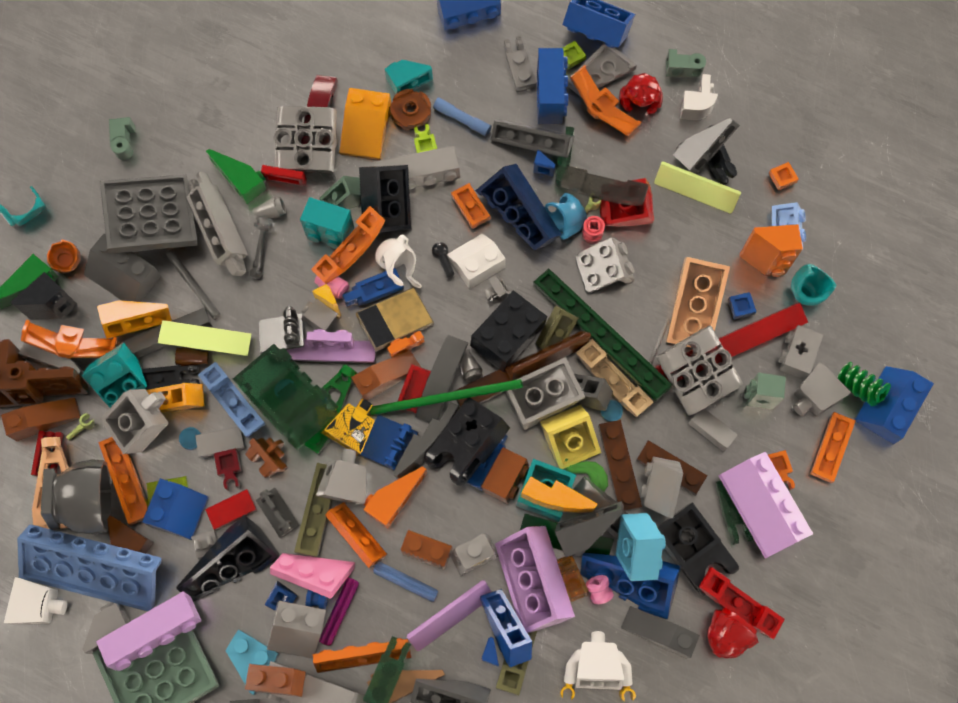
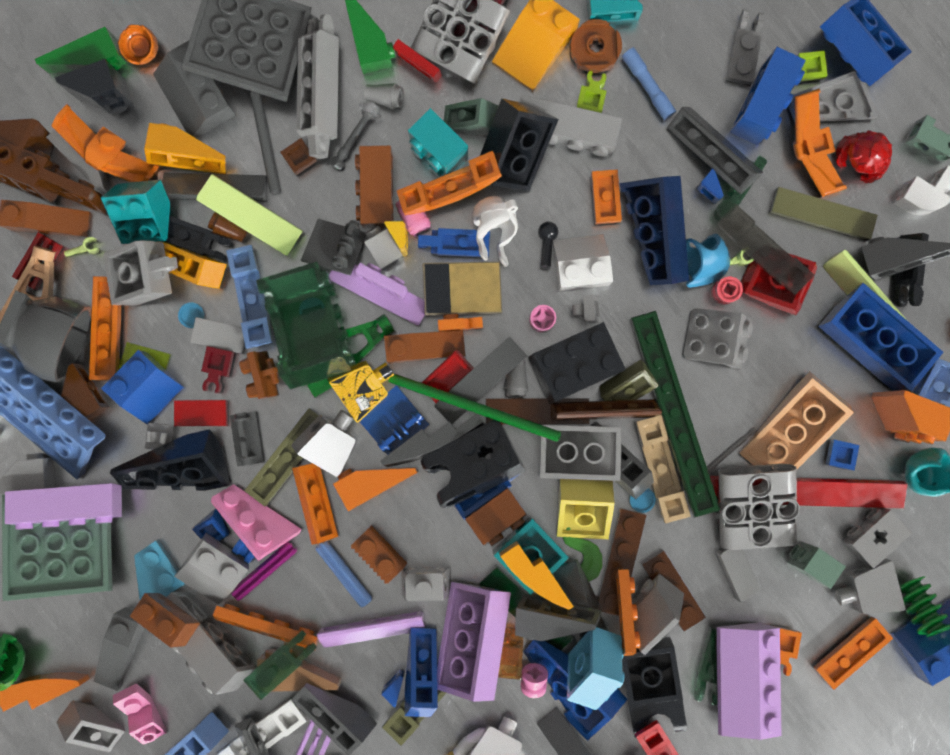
camera: 25 degrees right, 15 degrees up
none -> reddish brown plate [280,138,317,175]
none -> dark orange brick [355,145,394,228]
none -> bright pink wheel [529,305,556,333]
none -> orange plate [615,569,640,656]
none -> olive tile [770,187,878,241]
none -> blue slope [818,283,944,392]

